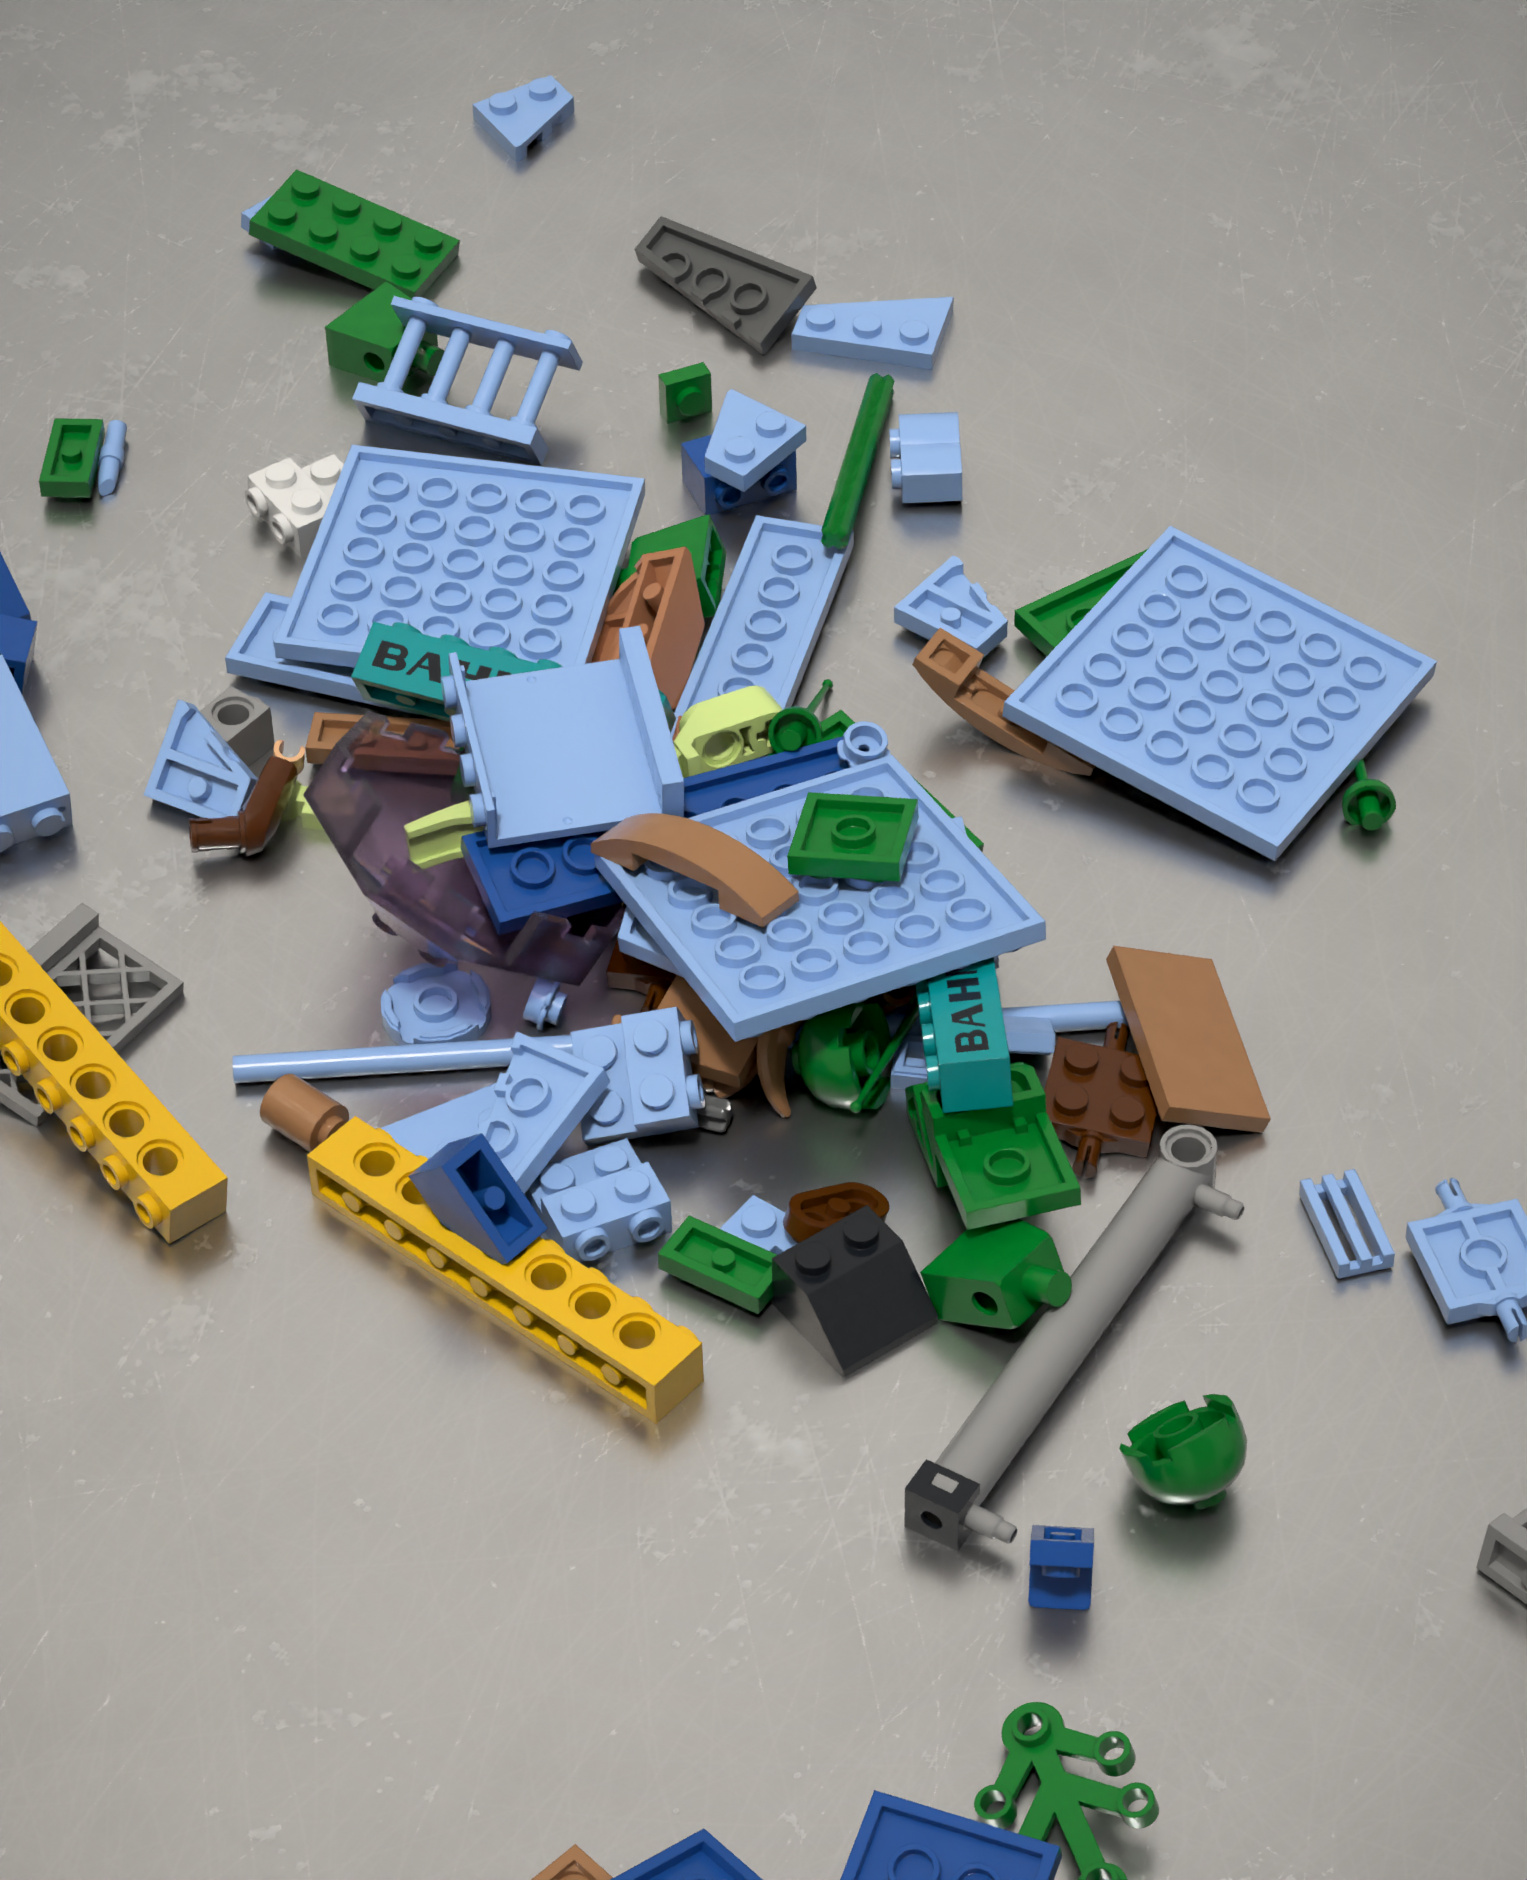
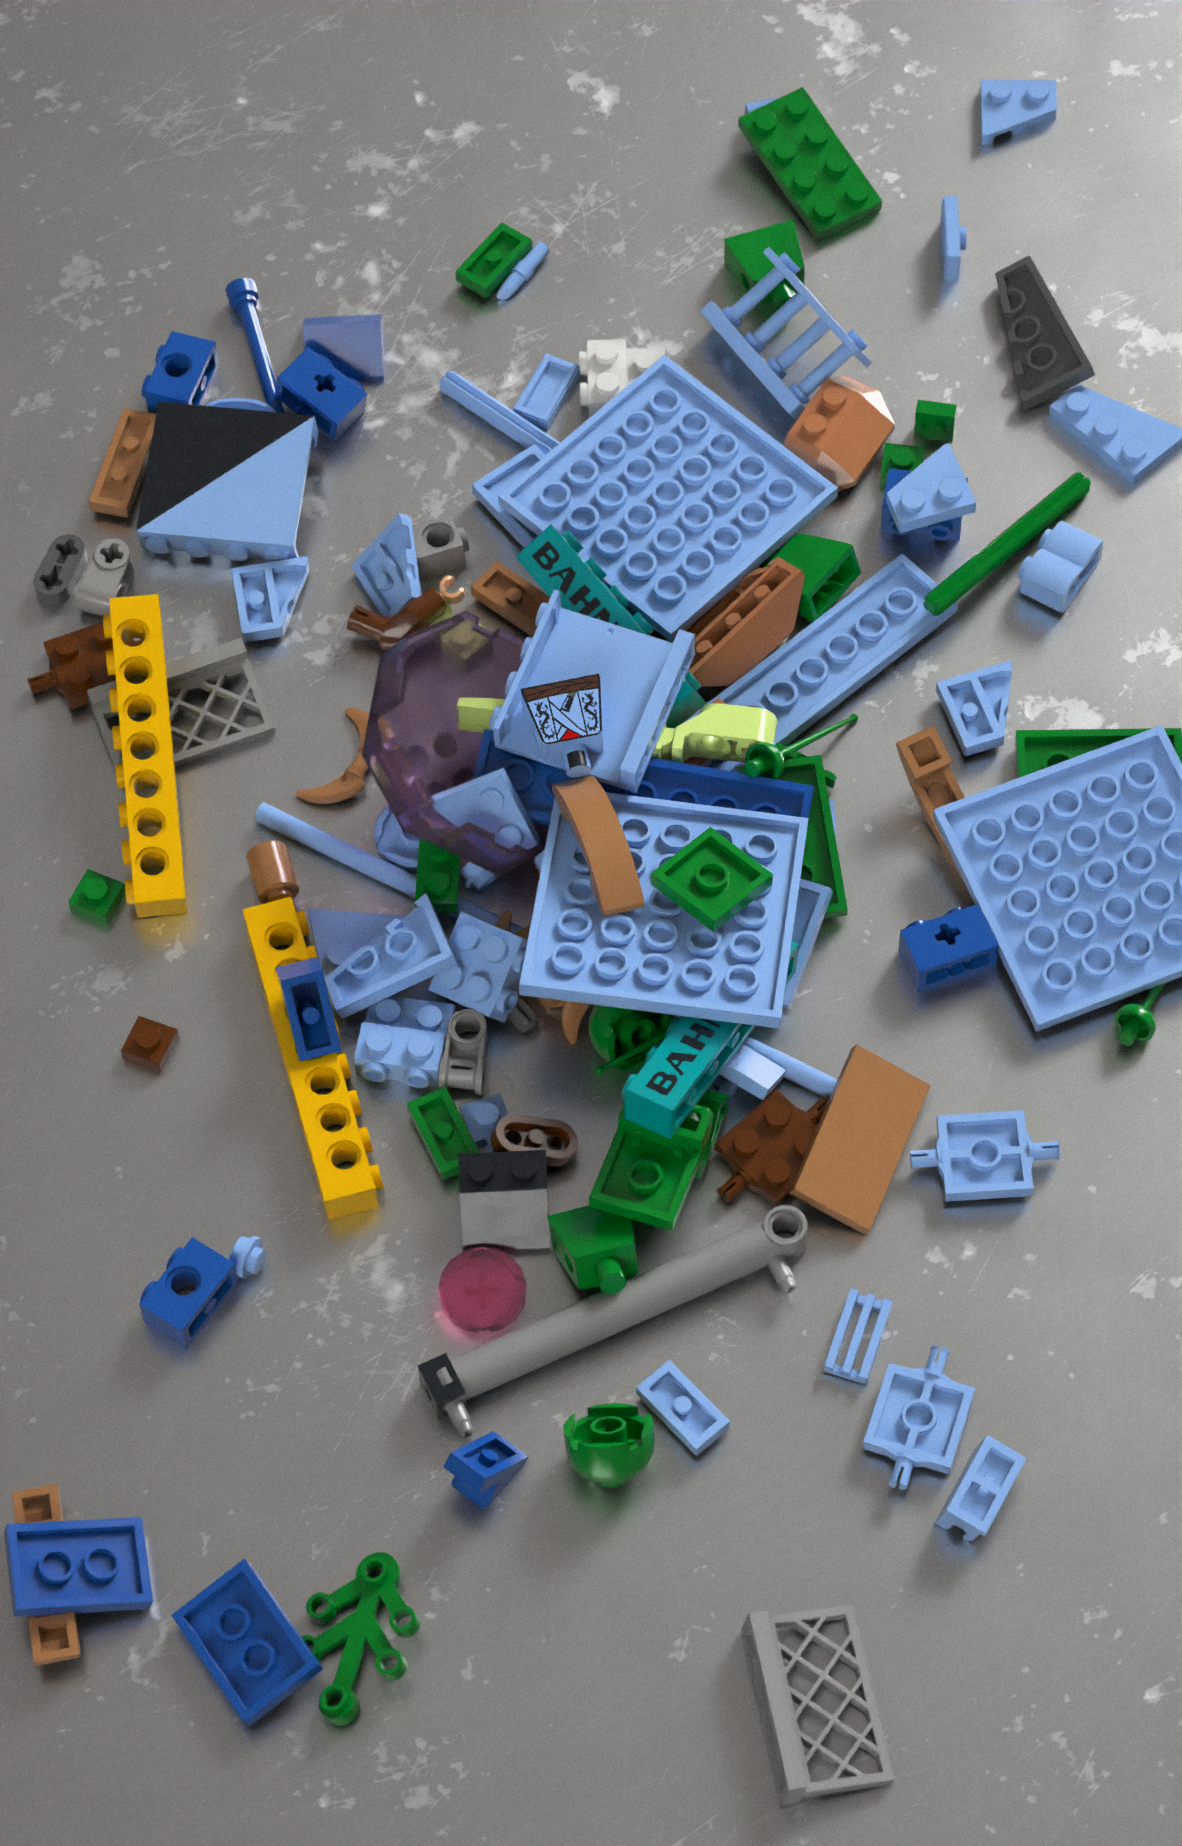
camera: 35 degrees right, 15 degrees up
light blue plate [837,721,890,767] -> none
none -> green plate [68,869,126,924]
none -> reddish brown plate [121,1016,179,1072]
none -> blue brick [139,1237,239,1349]
none -> light blue plate [229,1236,266,1279]
none -> light blue wing [231,556,309,643]
none -> medium nougat piece [296,707,387,804]
none -> green plate [415,833,461,913]
none -> light blue wing [429,768,541,860]
none -> light grey piece [438,1008,489,1095]
none -> clear pink tile [438,1247,527,1333]
none -> light blue axle [439,371,560,455]
none -> light blue tile [512,354,581,432]
none -> torso [521,673,603,778]
none -> light blue plate [636,1360,730,1456]
none -> nougat wedge [783,375,895,491]
none -> green plate [880,443,924,485]
none -> blue brick [898,904,999,992]
none -> light blue plate [910,1110,1060,1202]
none -> light blue plate [941,196,967,281]

